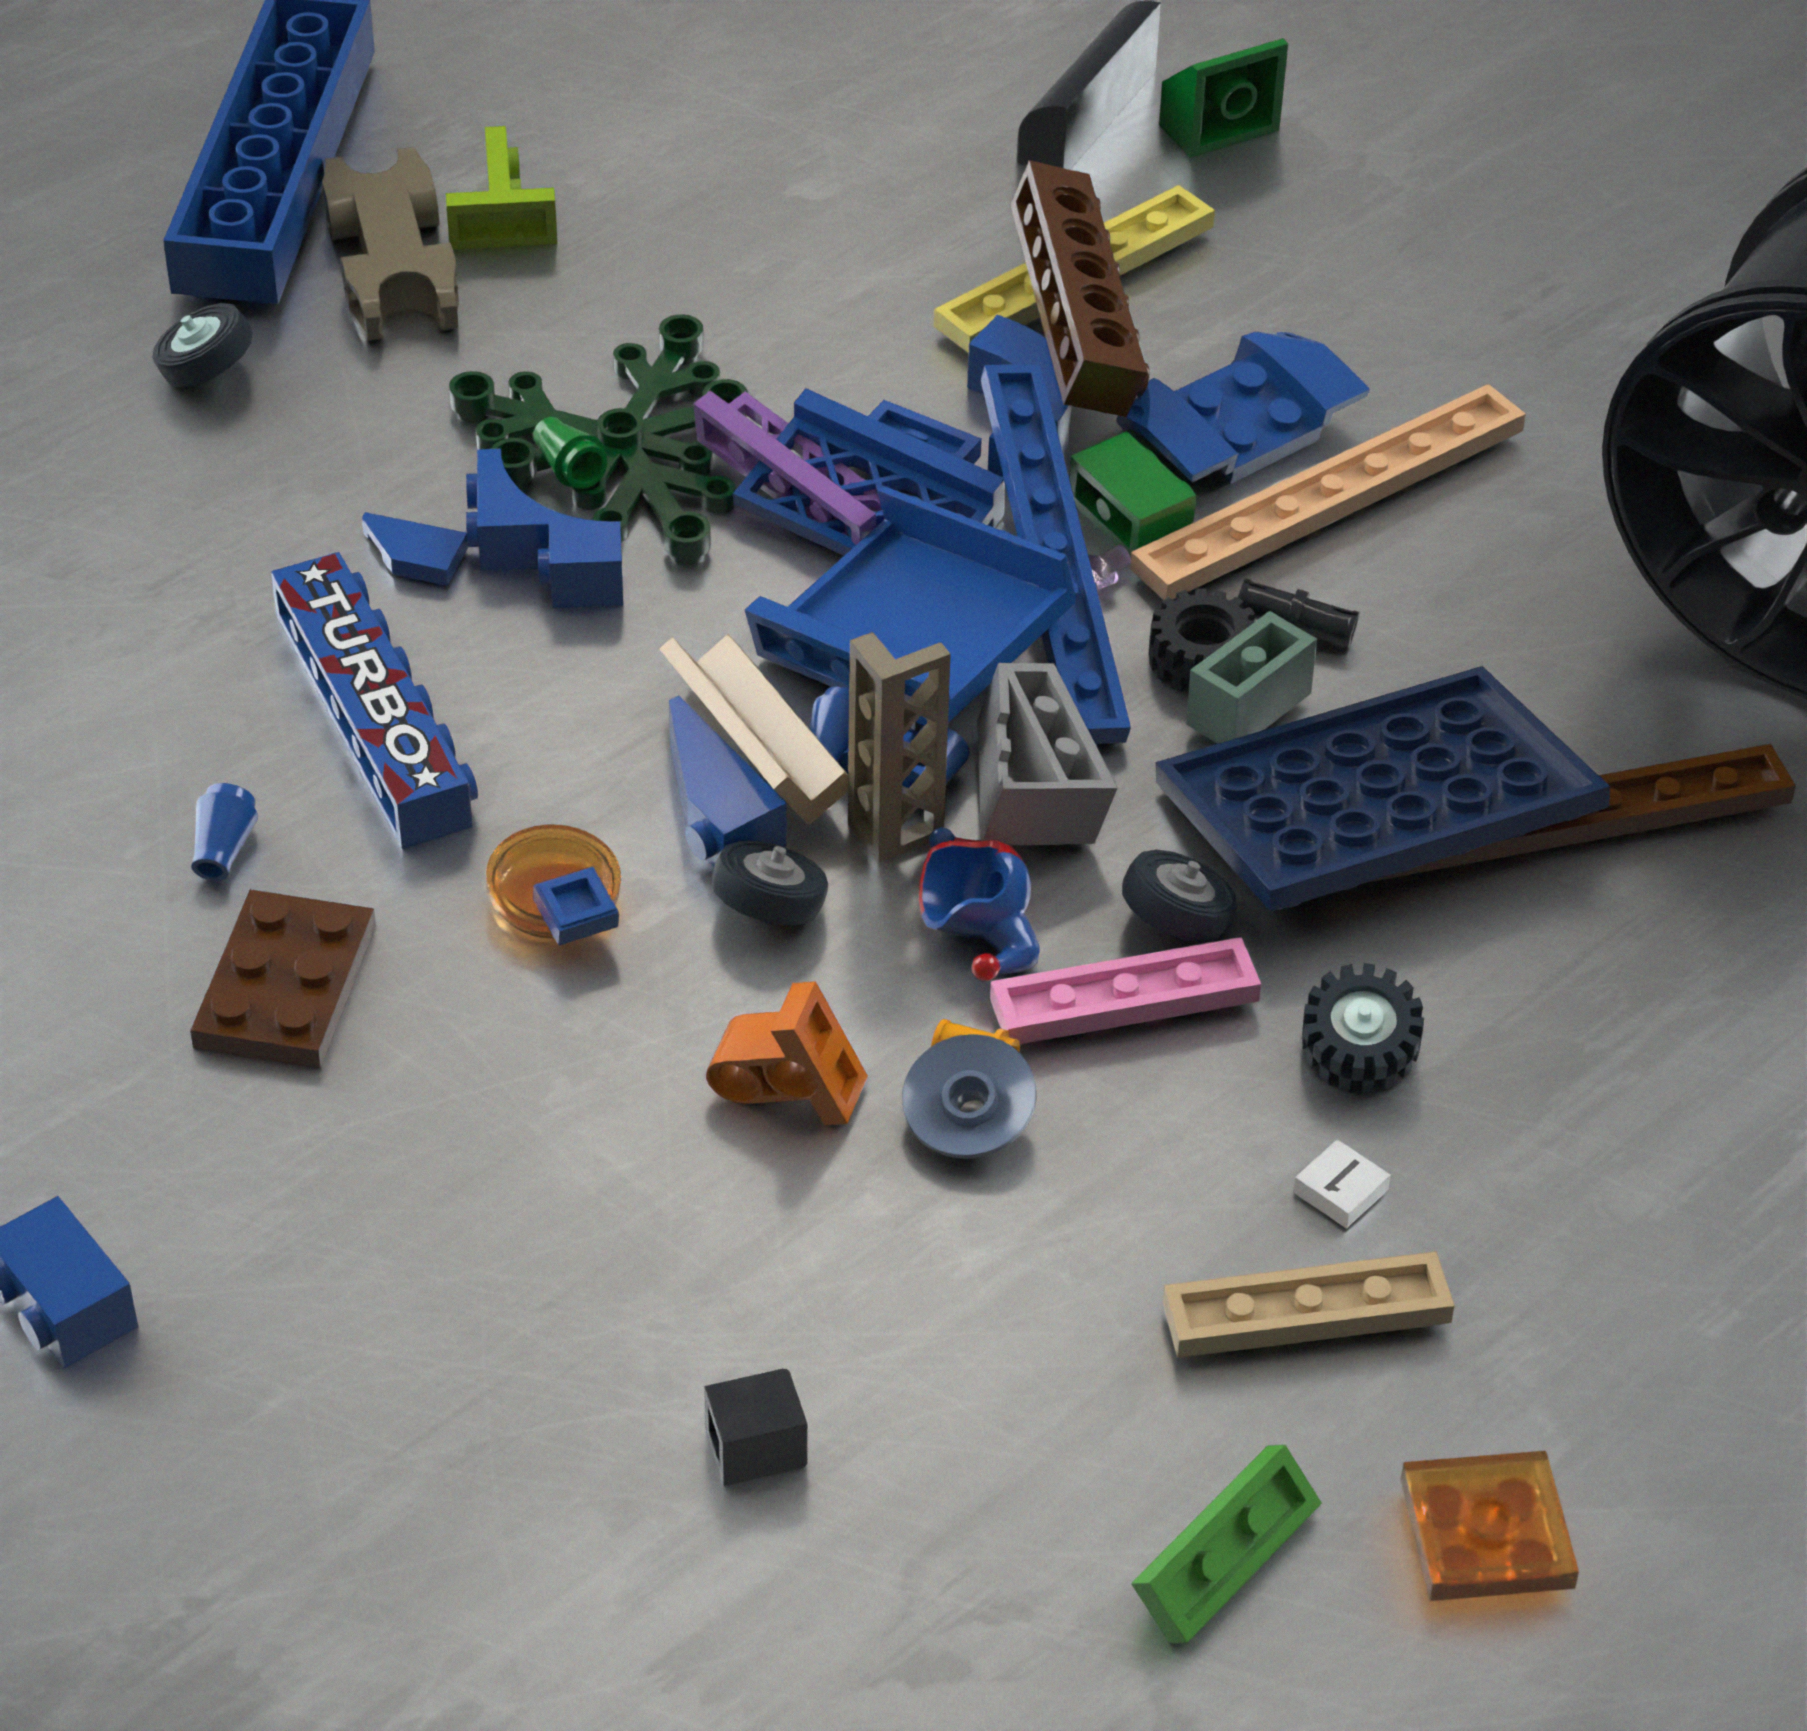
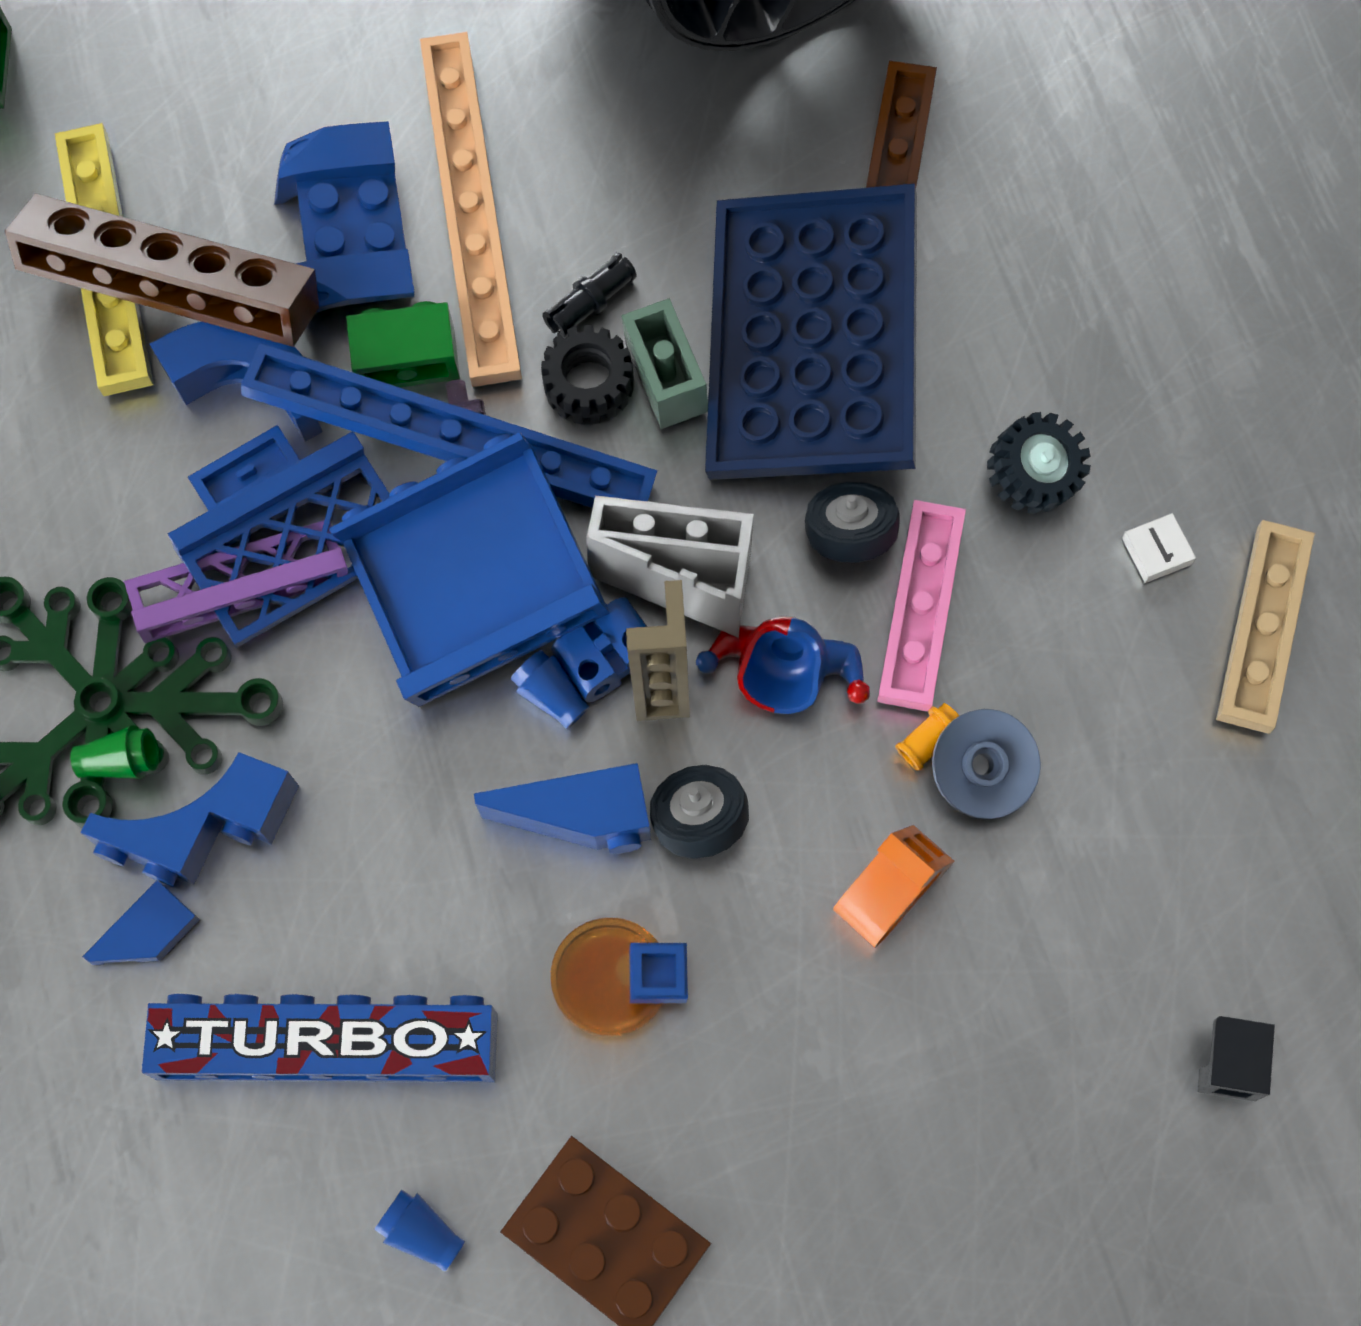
camera: 60 degrees left, 25 degrees up
tan fence [659,634,848,825] -> none

